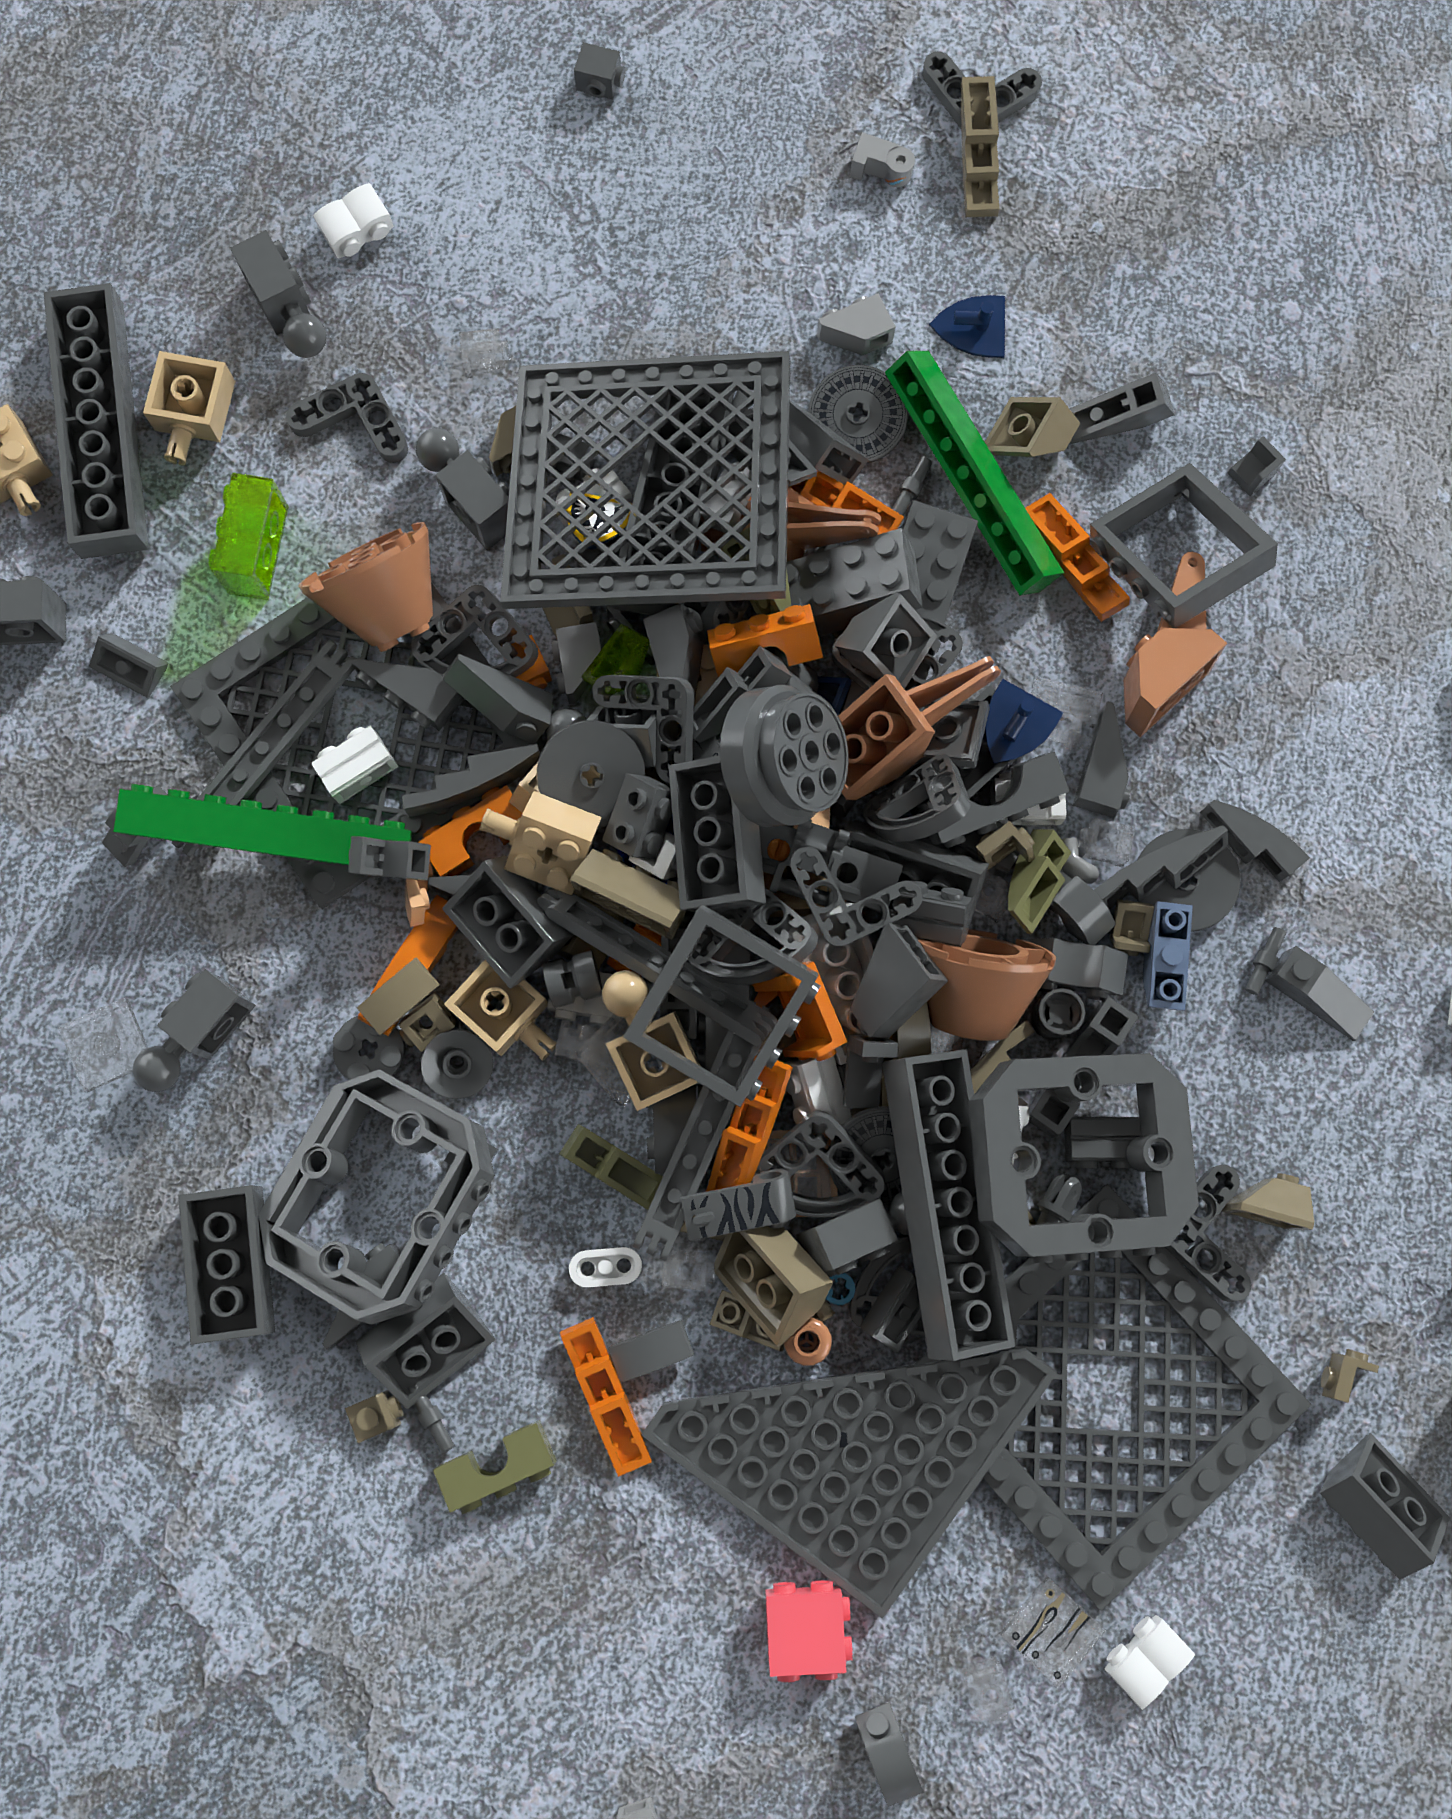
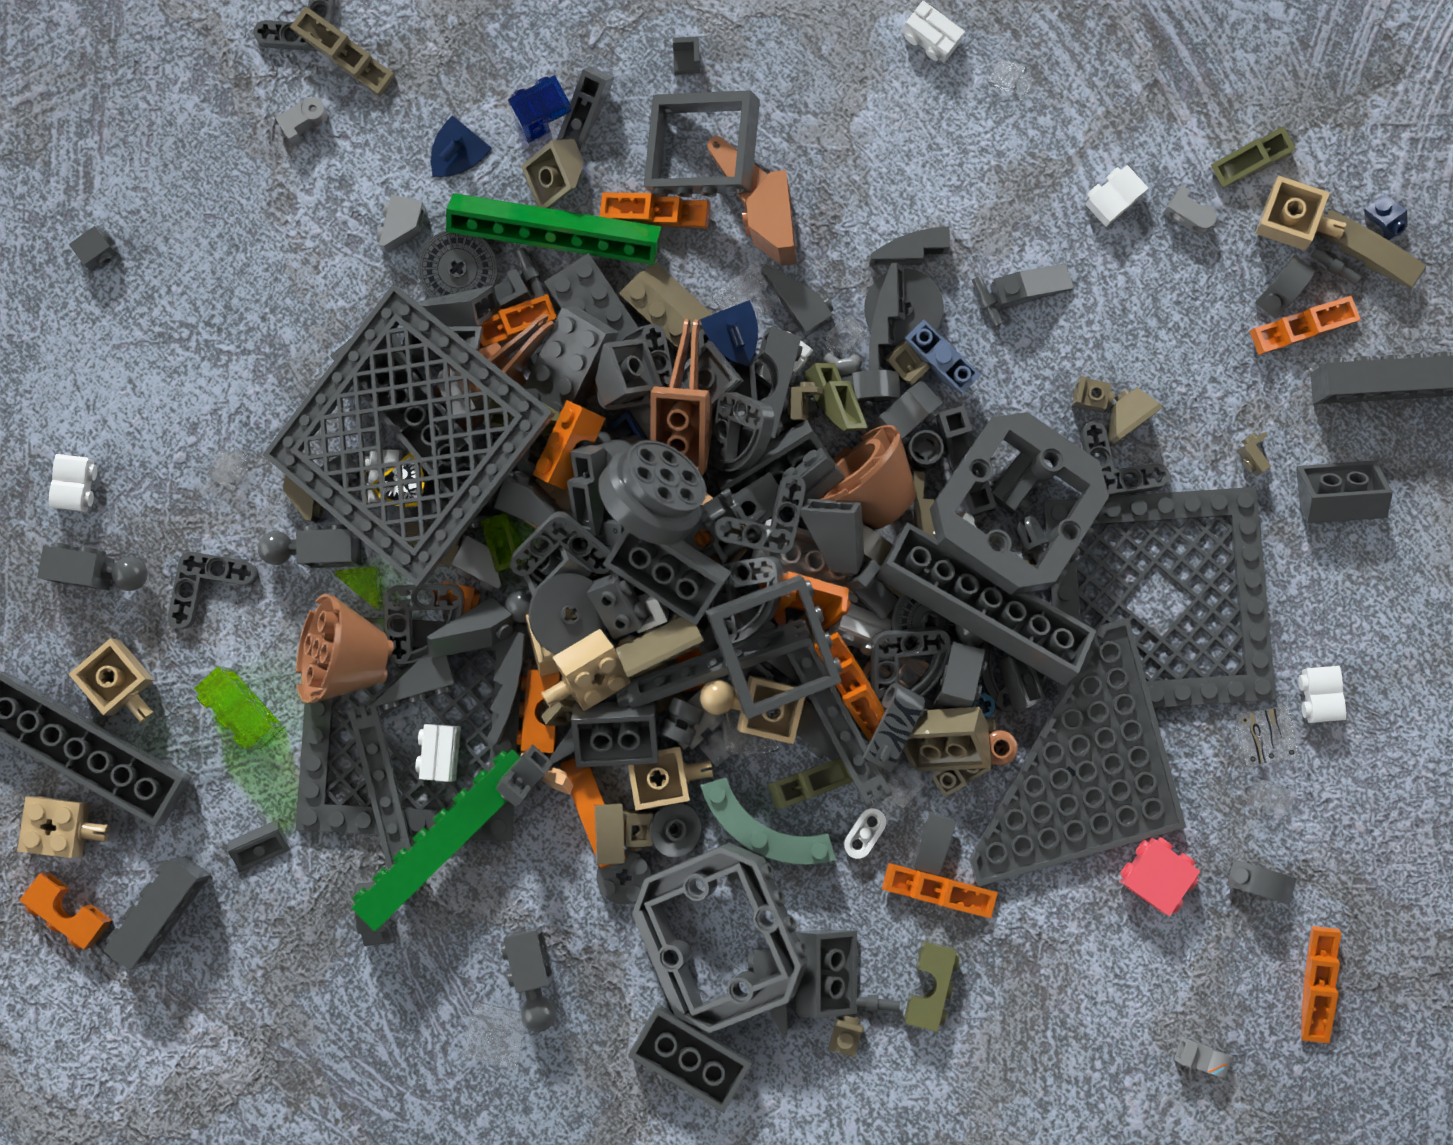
camera: 50 degrees left, 5 degrees up
none -> clear neon green slope [334,567,383,611]
none -> dark grey panel [494,268,531,310]
none -> clear blue brick [508,75,572,143]
none -> dark tan bracket [541,695,578,726]
none -> dark tan slope [619,262,712,353]
none -> sand green brick [700,777,836,865]
none -> dark tan brick [1071,376,1115,413]

